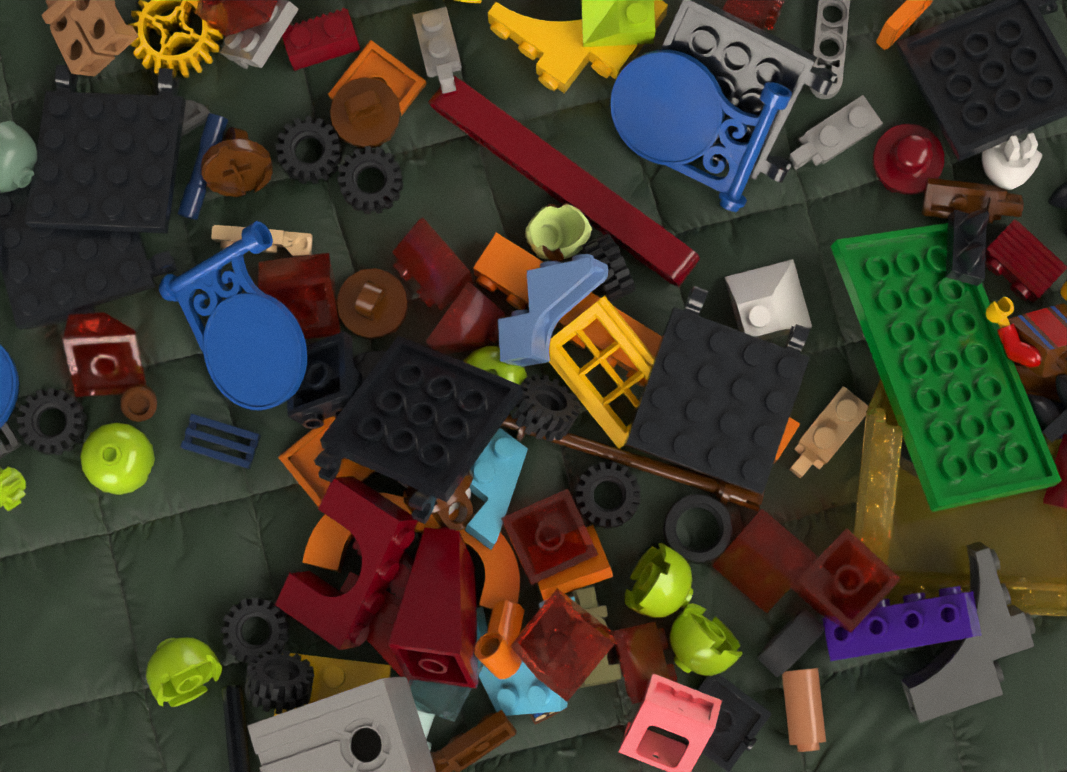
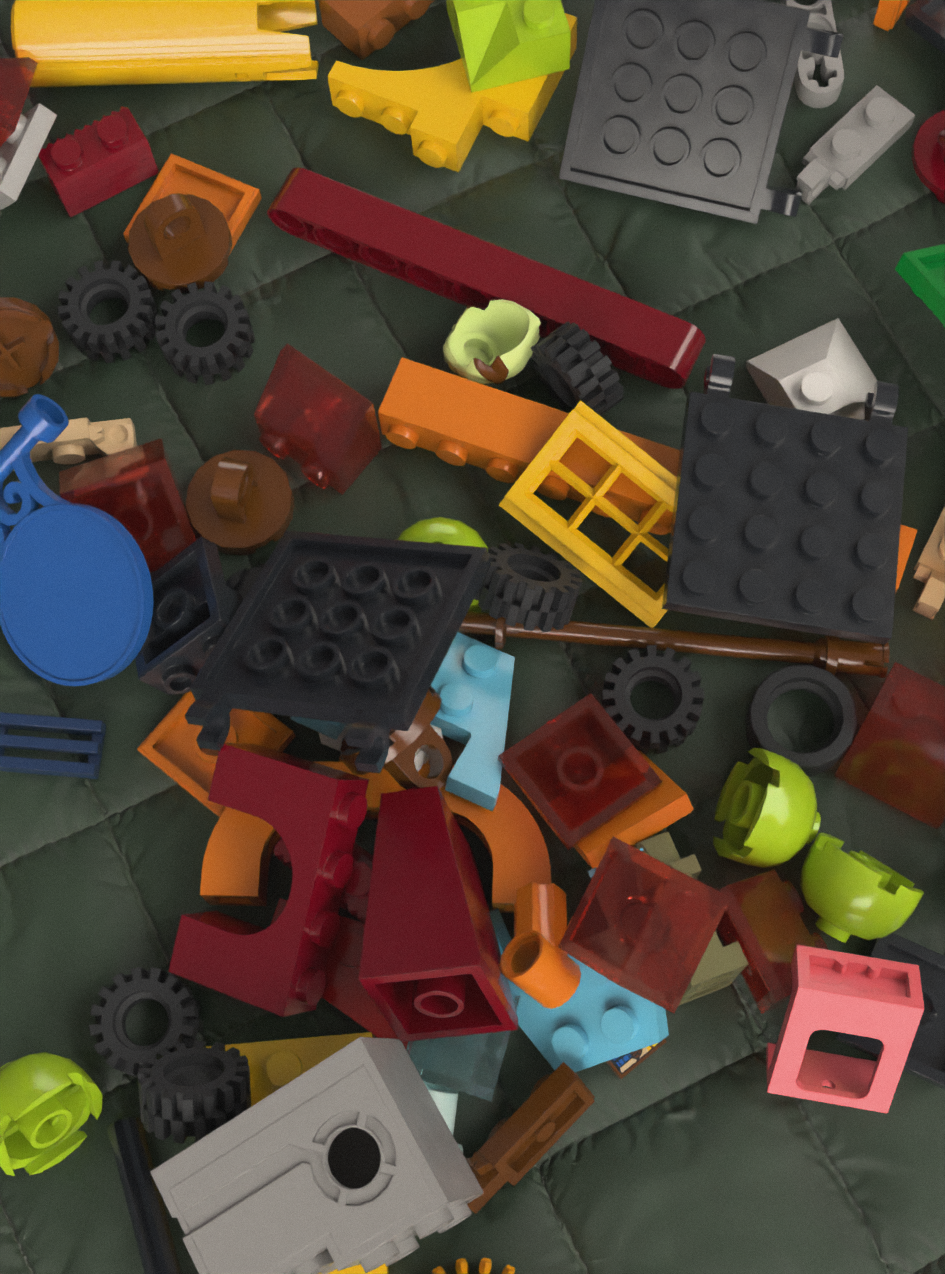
camera: 10 degrees left, 10 degrees down
light grey hinge [413,7,462,94] -> none
clear red slope [426,282,505,354] -> none
medium blue arch [498,254,608,367] -> none
blue piece [610,50,792,212] -> none

